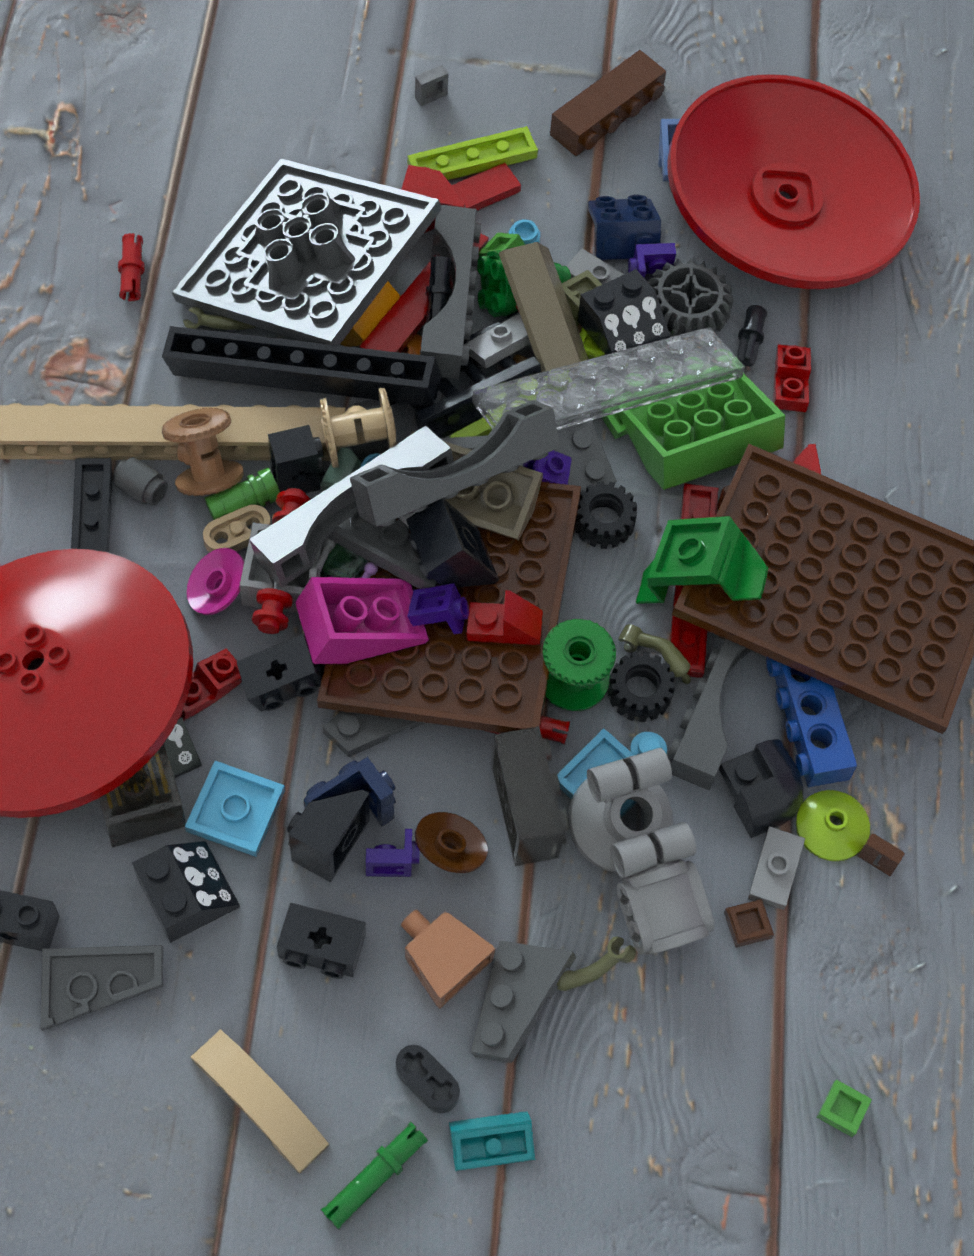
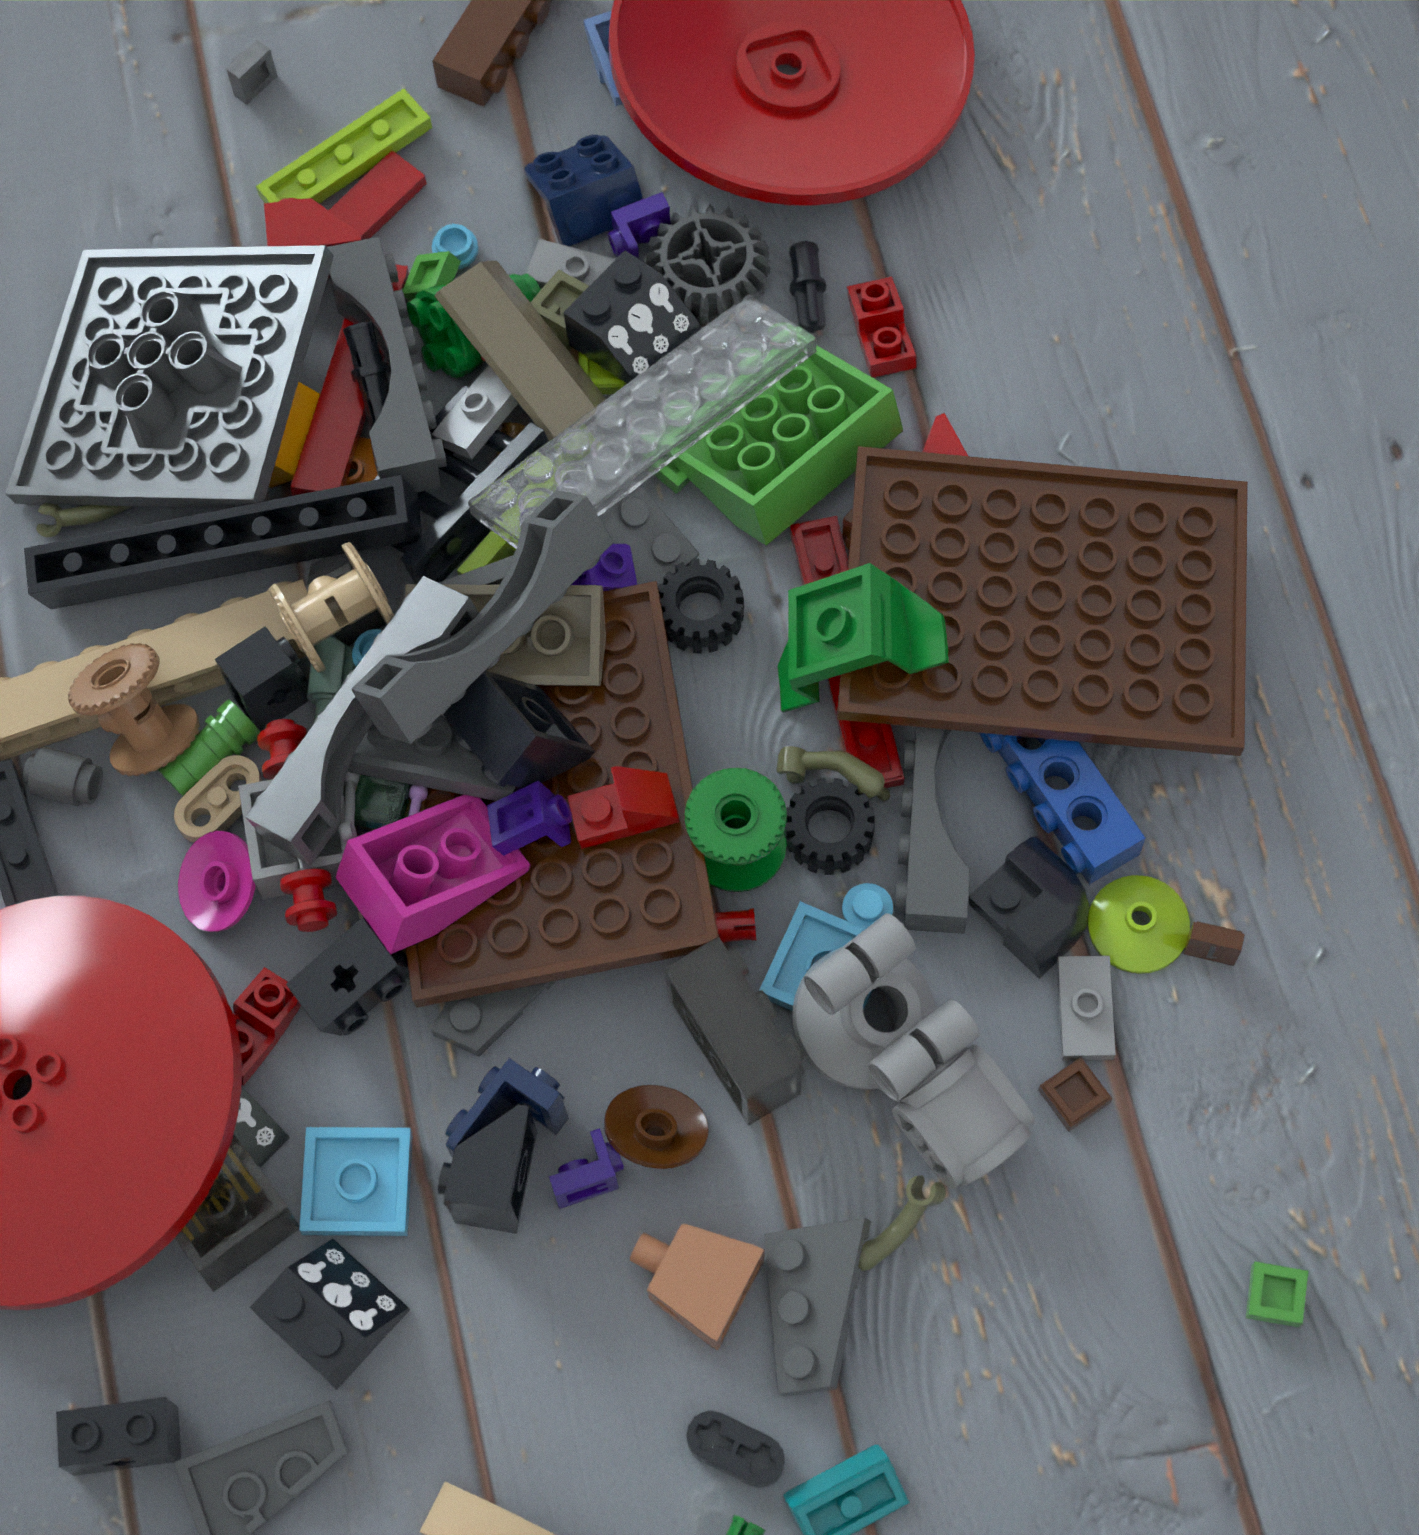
camera: 10 degrees left, 5 degrees up
black brick [277,902,366,979] -> none

